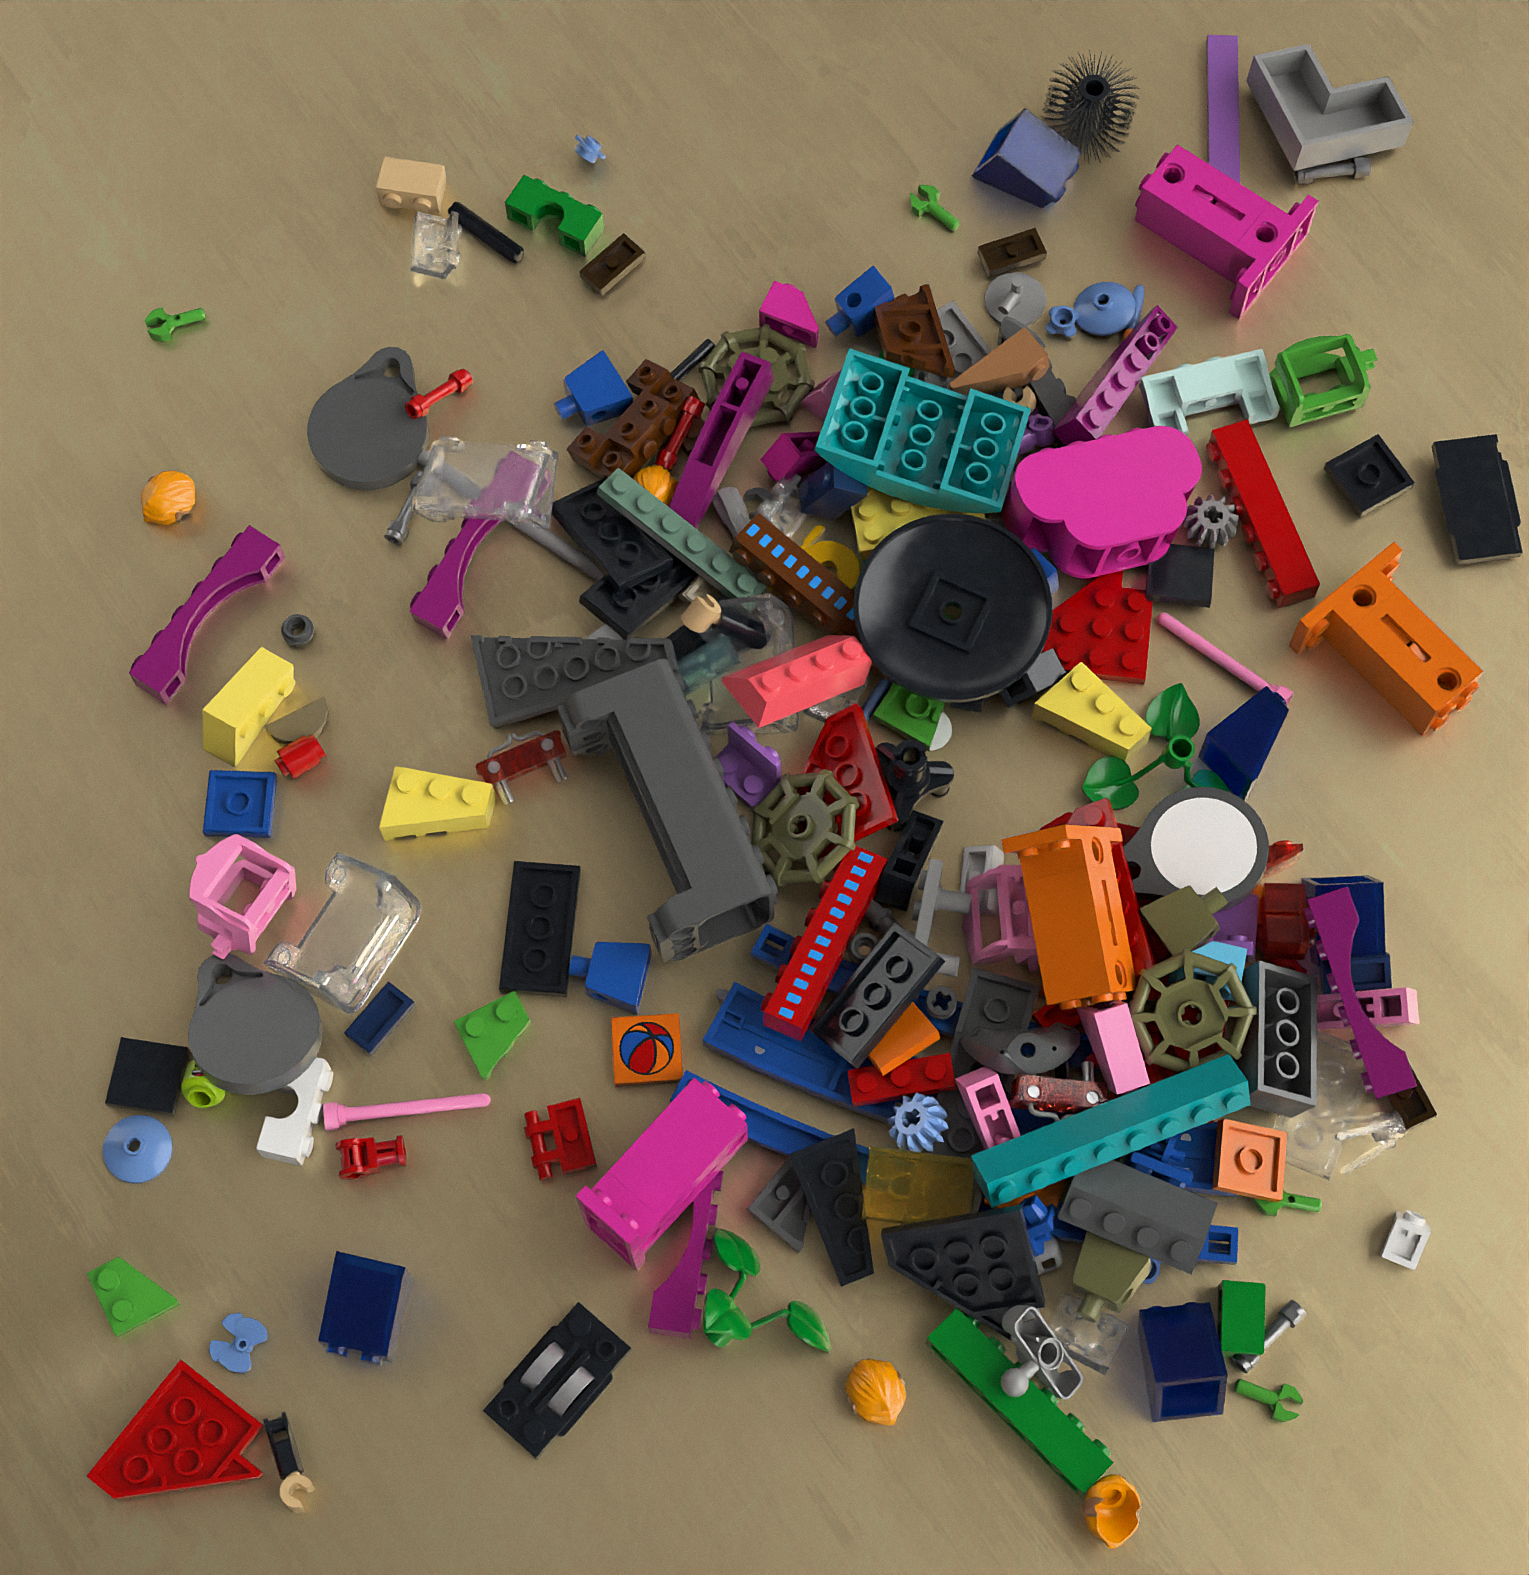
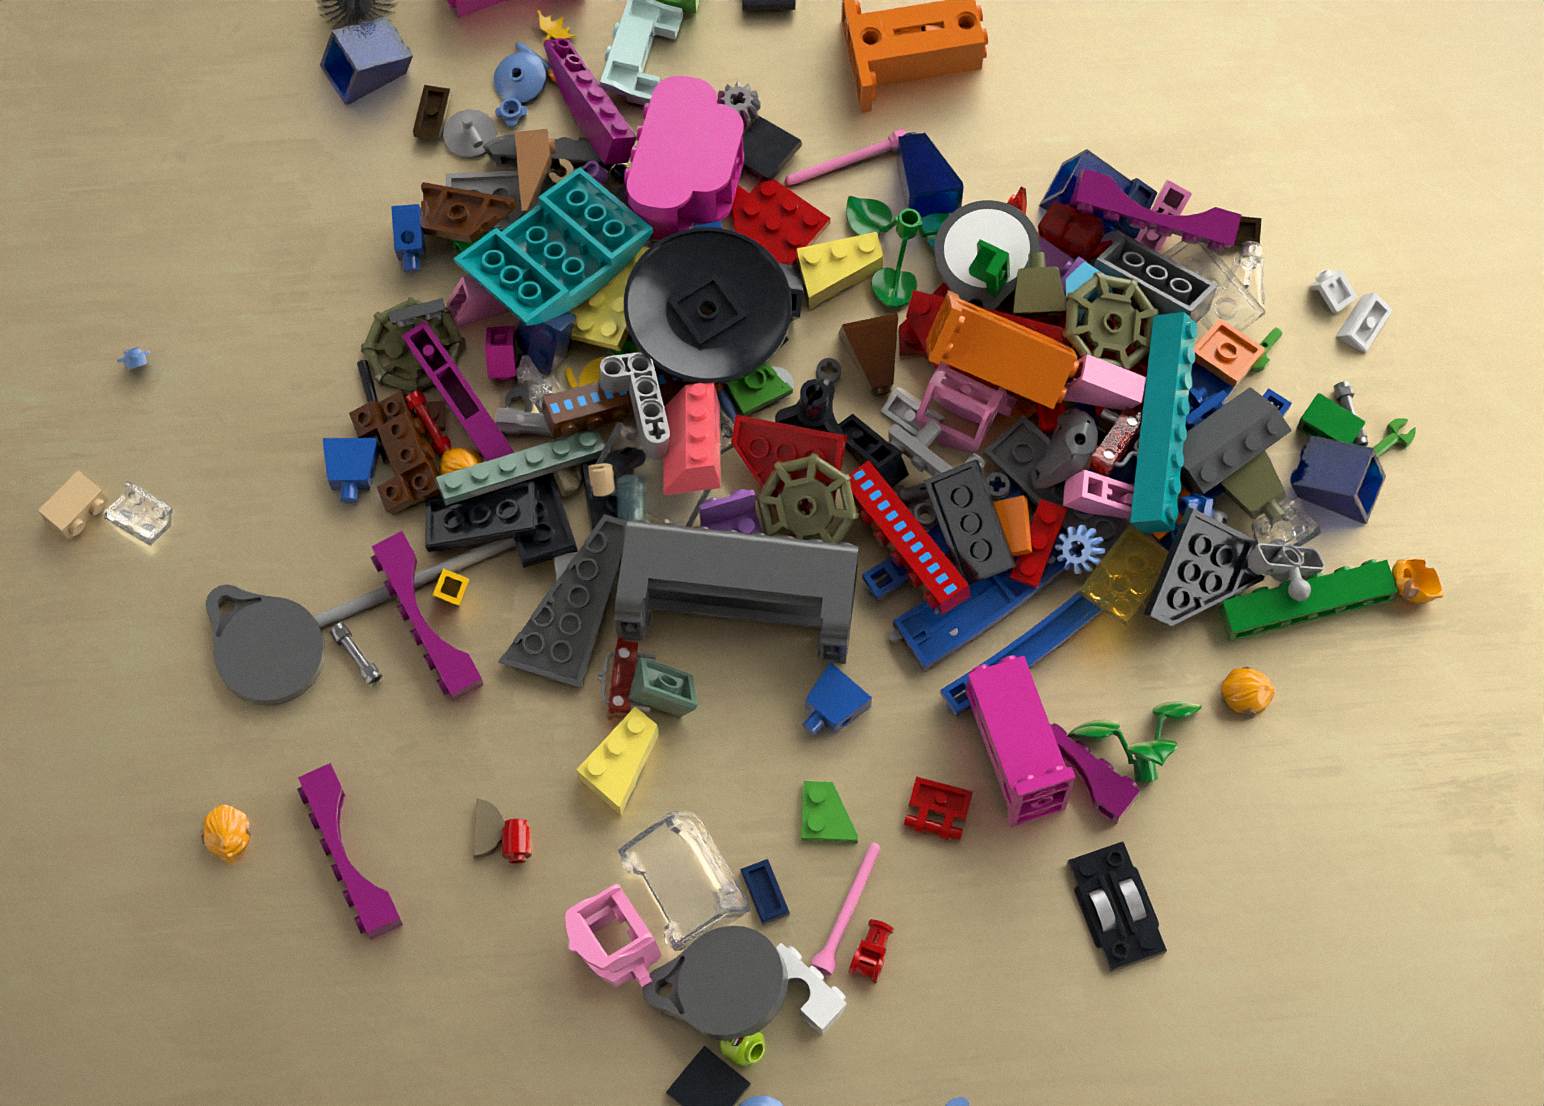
camera: 60 degrees left, 0 degrees up
bright green bar [145,307,206,342] -> none
light yellow wedge [202,647,295,768] -> none
blue tile [203,770,277,838] -> none
dark grey plate [281,614,314,646] -> none
clear blue slope [318,1251,414,1366] -> none
red bar [405,368,473,419] -> none
clear windscreen [411,436,559,529] -> none
black axle [448,202,524,263] -> none
black tile [499,861,581,997] -> none
green arch [505,175,605,257] -> none
dark brown plate [579,233,646,296] -> none
tile [611,1013,683,1087] -> none
dark grey wing [746,1157,811,1253] -> none
dark pink slope [759,281,819,348] -> none
black wing [789,1128,874,1287] -> none
bright green bar [910,185,960,231] -> none
red brick [1206,419,1320,609] -> none
none -> dark grey plate [388,298,446,327]
none -> yellow brick [432,568,470,607]
none -> yellow piece [537,10,578,42]
none -> light grey beam [599,352,670,459]
none -> sand green slope [628,656,698,717]
none -> dark grey bush [816,358,841,384]
none -> reddish brown slope [838,313,898,395]
none -> green panel [969,239,1010,298]
none -> white slope [1337,292,1393,353]

